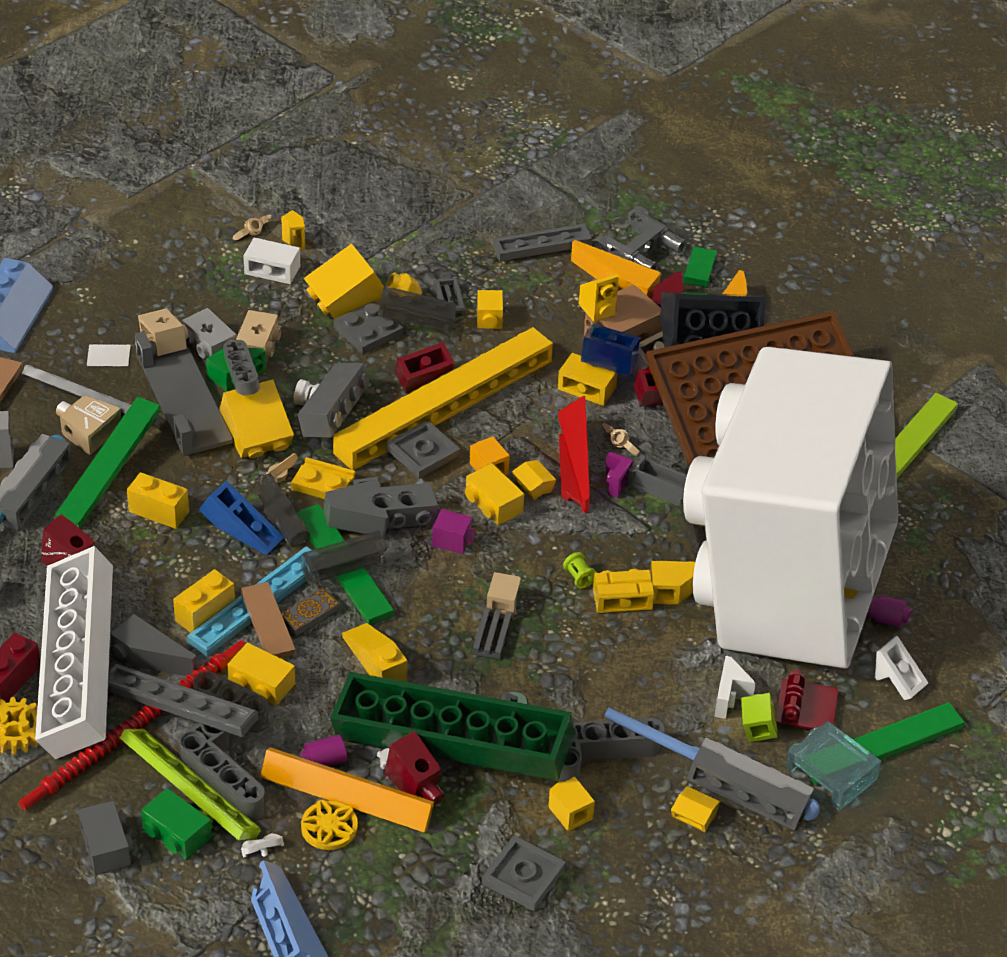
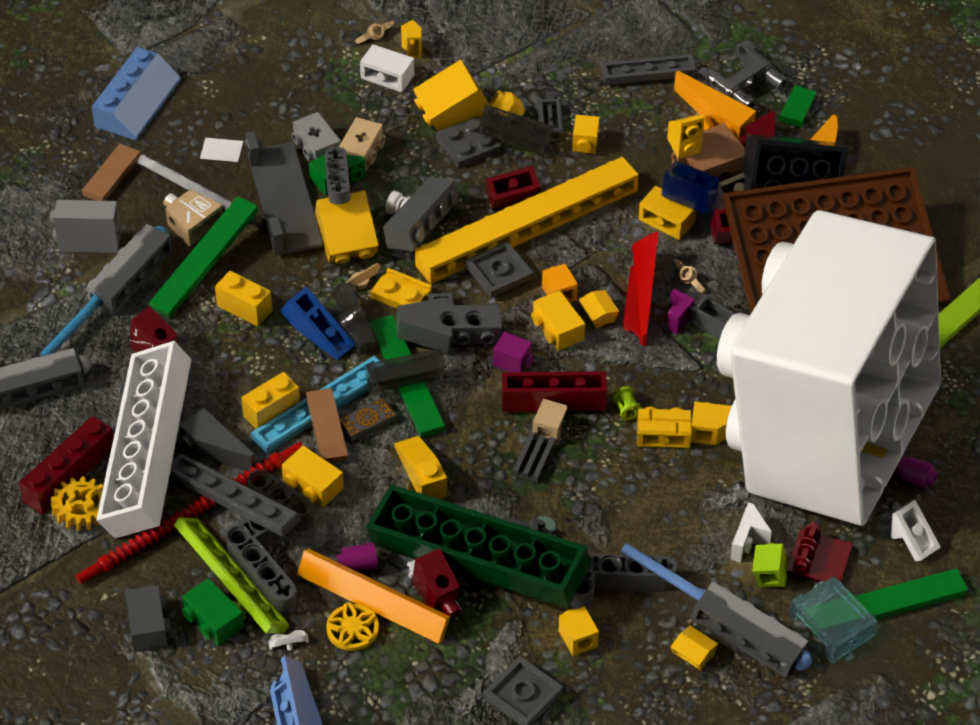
camera: 10 degrees right, 5 degrees up
tan brick [138,308,188,356] -> none
none -> dark red brick [502,371,607,412]

